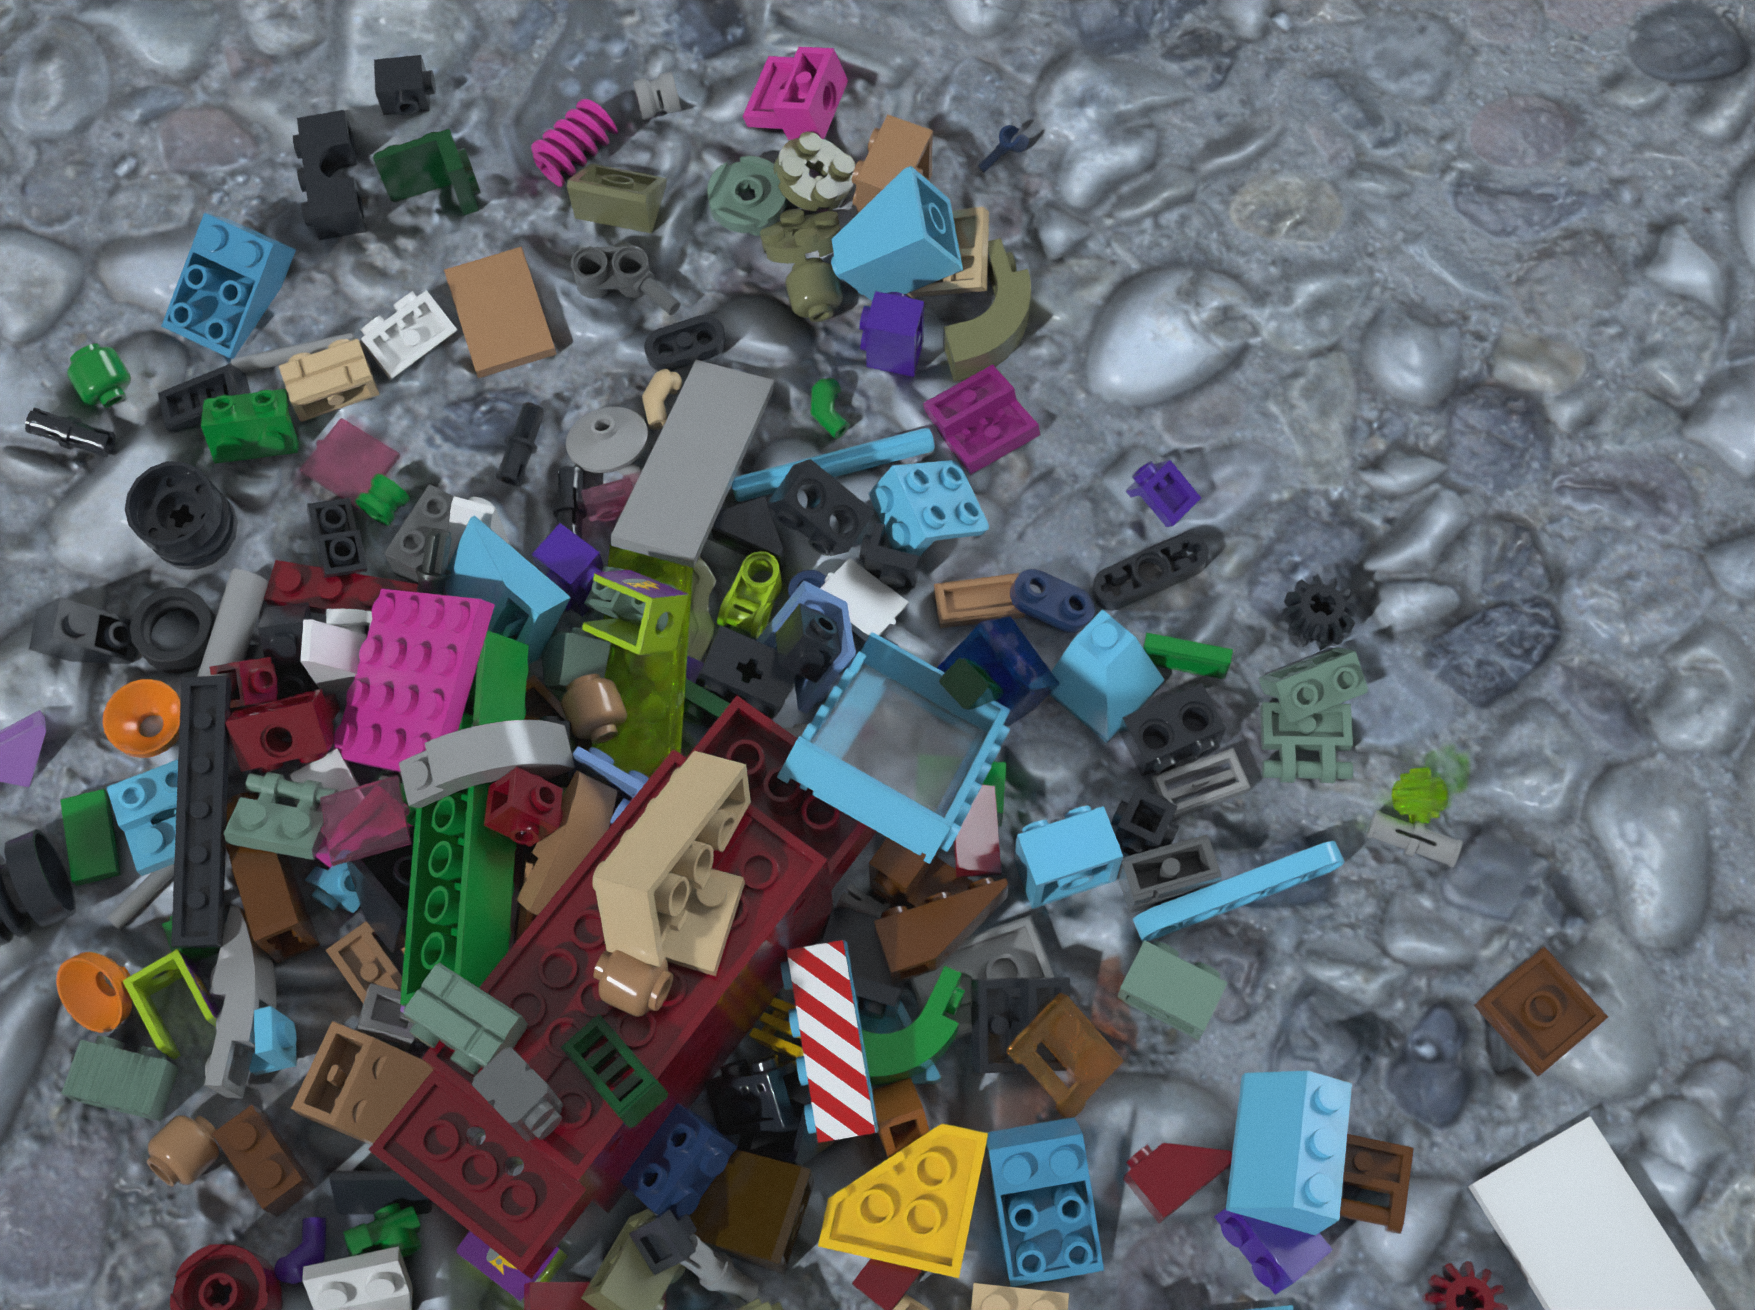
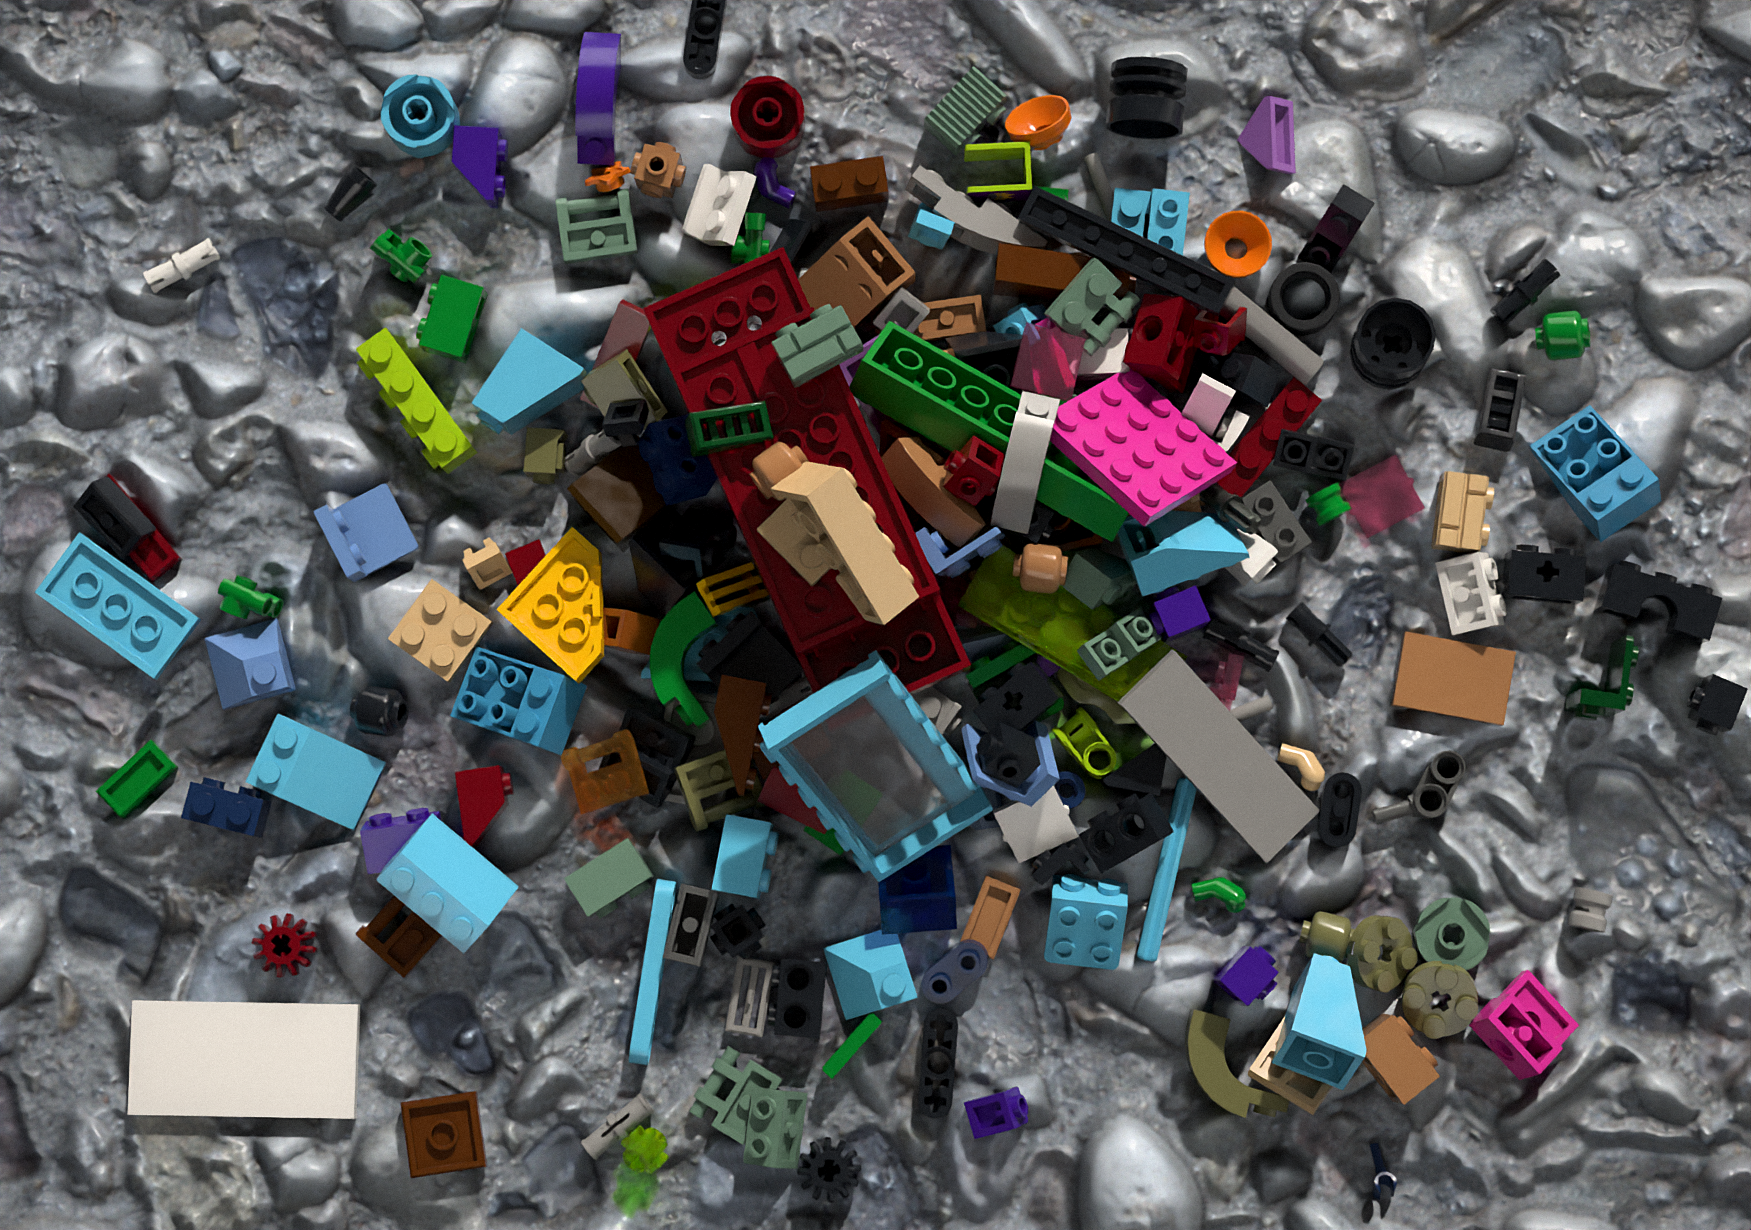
camera: 120 degrees right, 15 degrees up
green tile [60,789,121,886] -> none
medium nougat head [146,1115,219,1187] -> none
green bracket [201,389,299,464] -> none
light grey bar [231,332,355,373] -> none
dark grey brick [472,1047,564,1141] -> none
dark pink piece [531,99,618,187] -> none
light grey dish [566,407,649,473] -> none
olive slope [567,164,667,234] -> none
lime piece [582,570,689,655] -> none
brick [781,940,879,1143] -> none
magenta slope [923,364,1040,475] -> none
dark green slope [939,657,1004,710] -> none
none -> olive plate [673,749,766,832]
none -> black brick [1502,544,1587,605]

